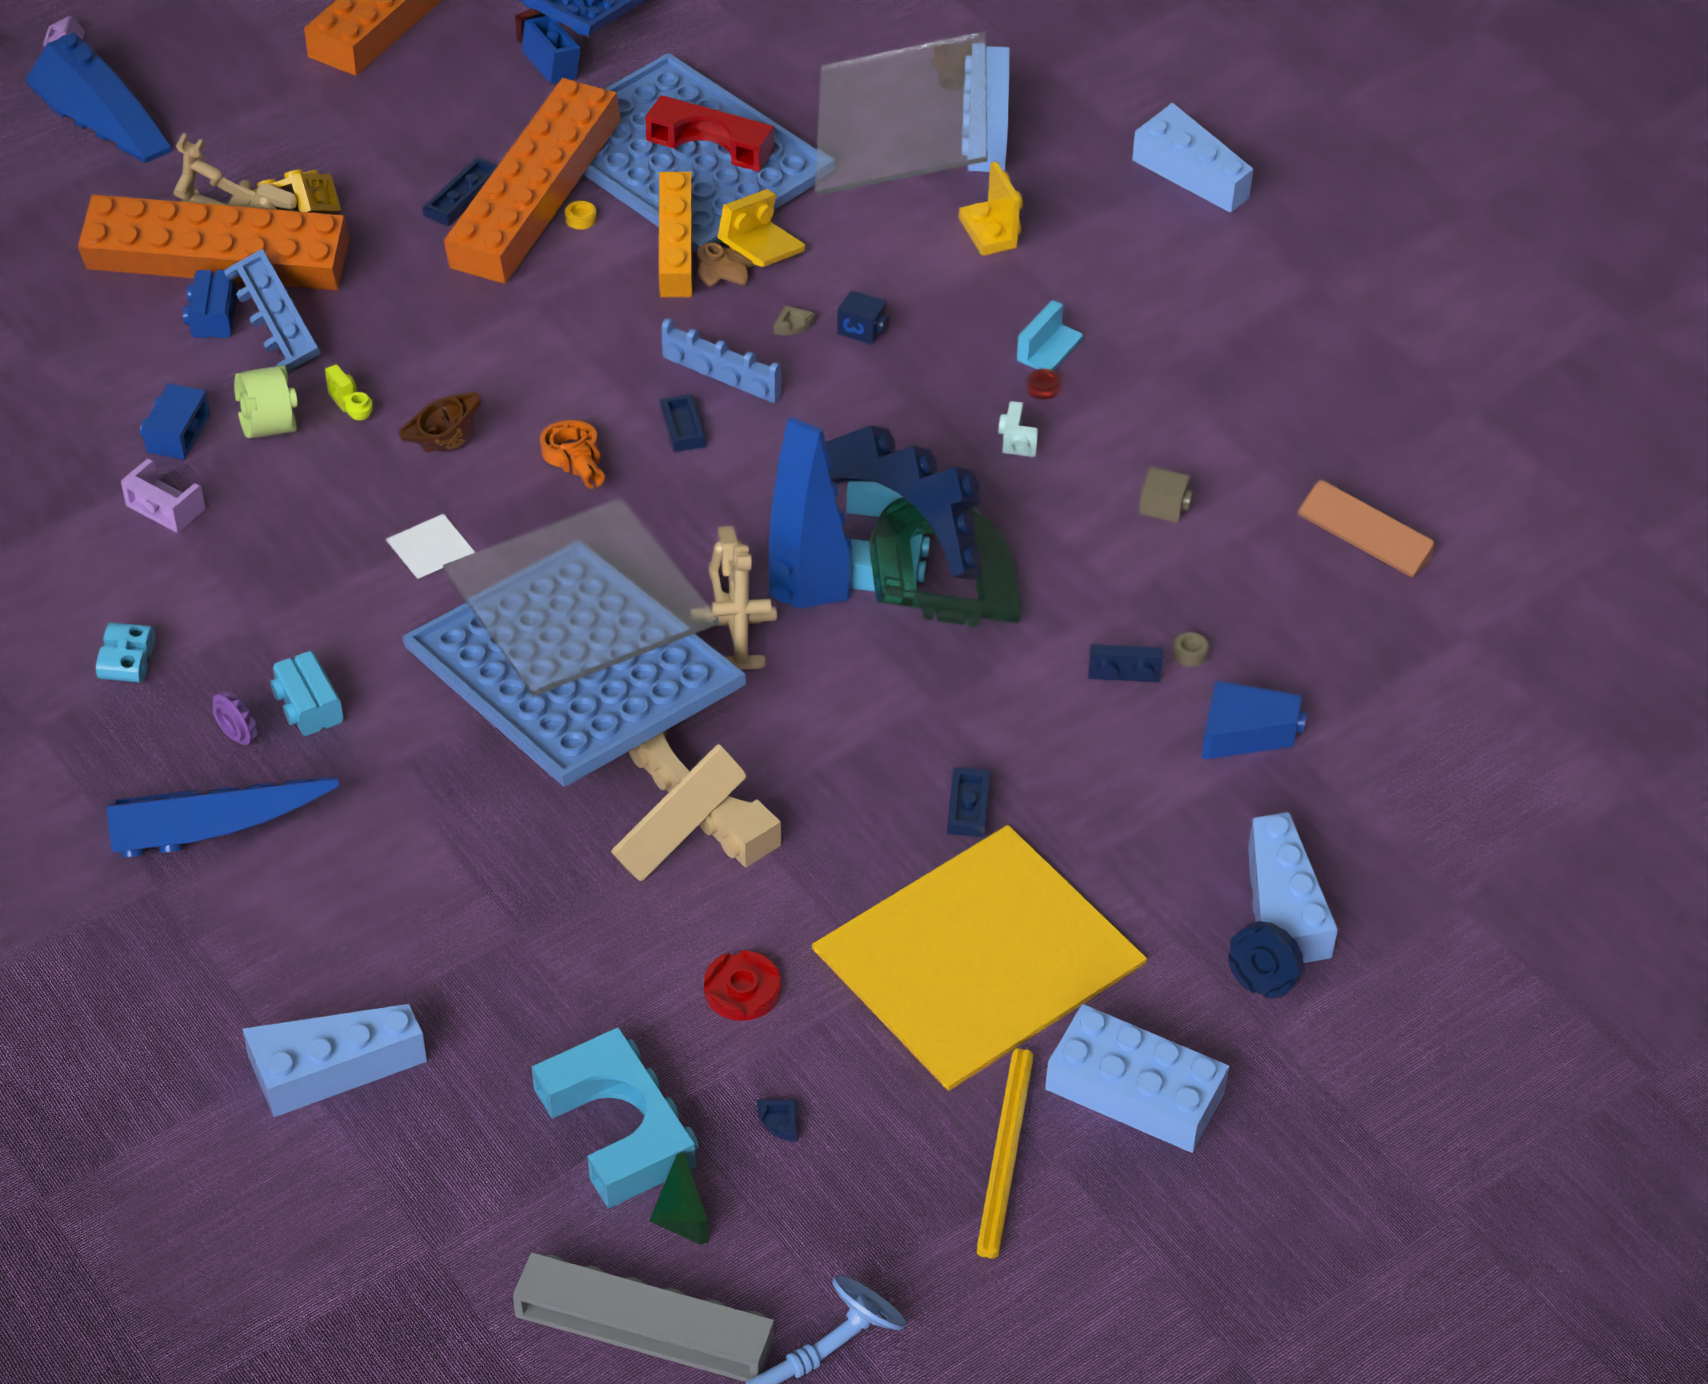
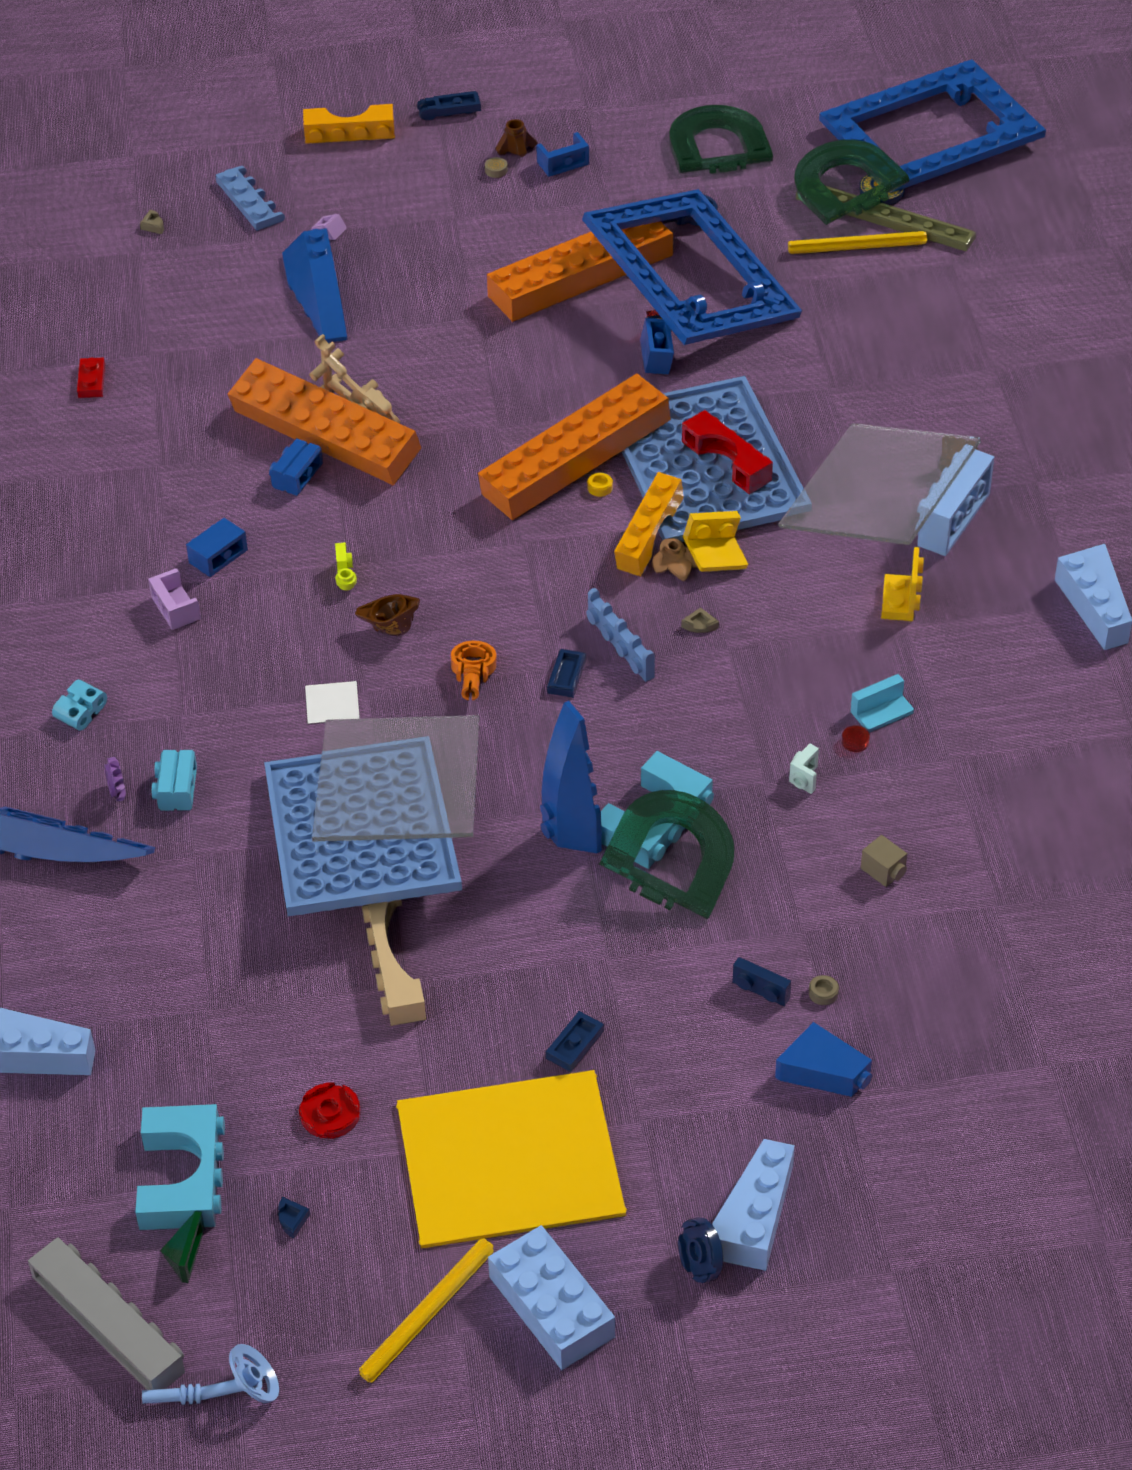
camera: 30 degrees right, 0 degrees up
medium blue hinge [224,249,321,372] -> none
yellowish green brick [234,365,297,438] -> none
yellow bracket [251,169,342,214] -> none
dark blue tile [422,157,498,227] -> none
tan slope [611,744,747,881] -> none
tan piece [690,526,777,670] -> none
dark blue arch [826,425,982,580] -> none
dark blue brick [837,290,890,345] -> none
nougat slope [1298,479,1435,578] -> none

